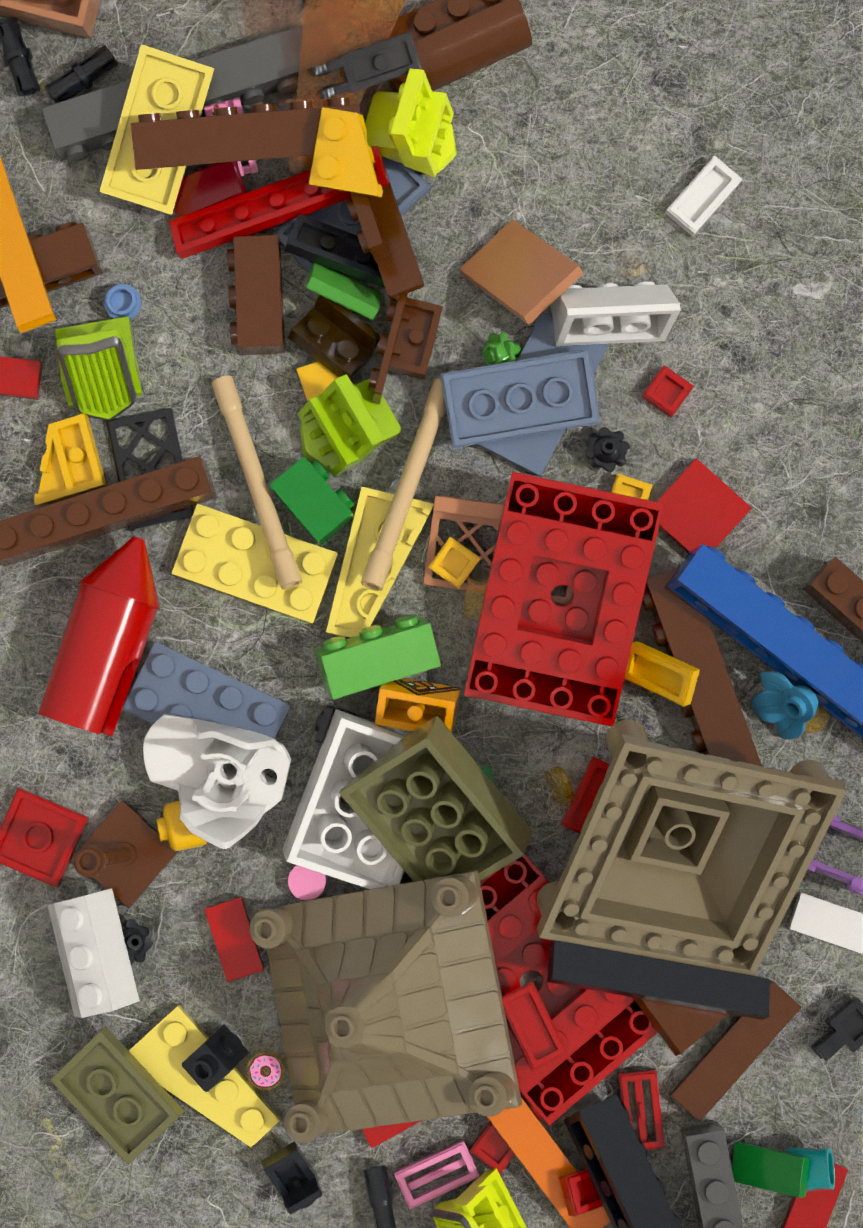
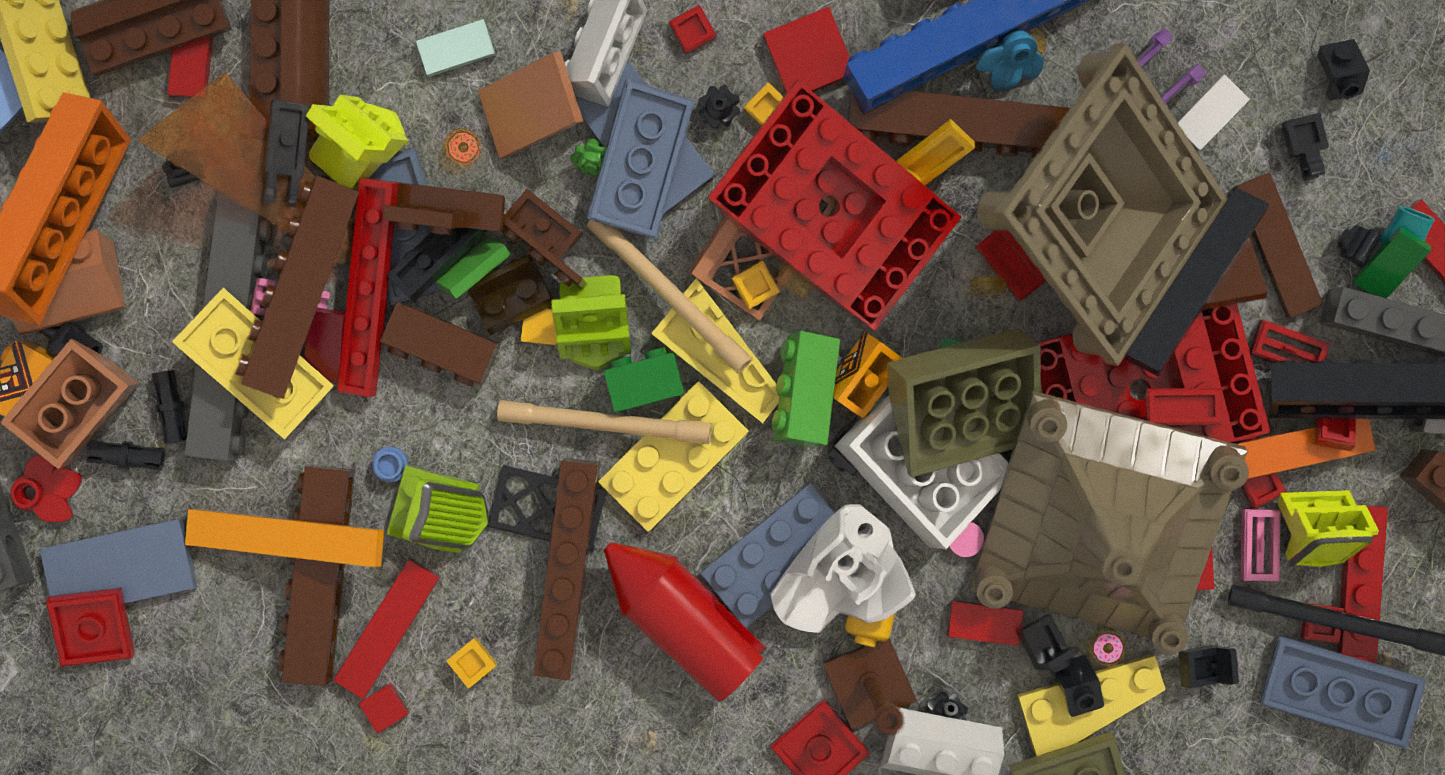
camera: 65 degrees left, 5 degrees up
yellow wing [34,413,107,507] -> none
yellow wing [309,107,383,197] -> none
none -> light aqua tile [416,19,496,77]
none -> clear yellow tile [444,128,481,165]
none -> black bracket [1016,614,1079,673]
none -> black plate [1337,225,1382,267]

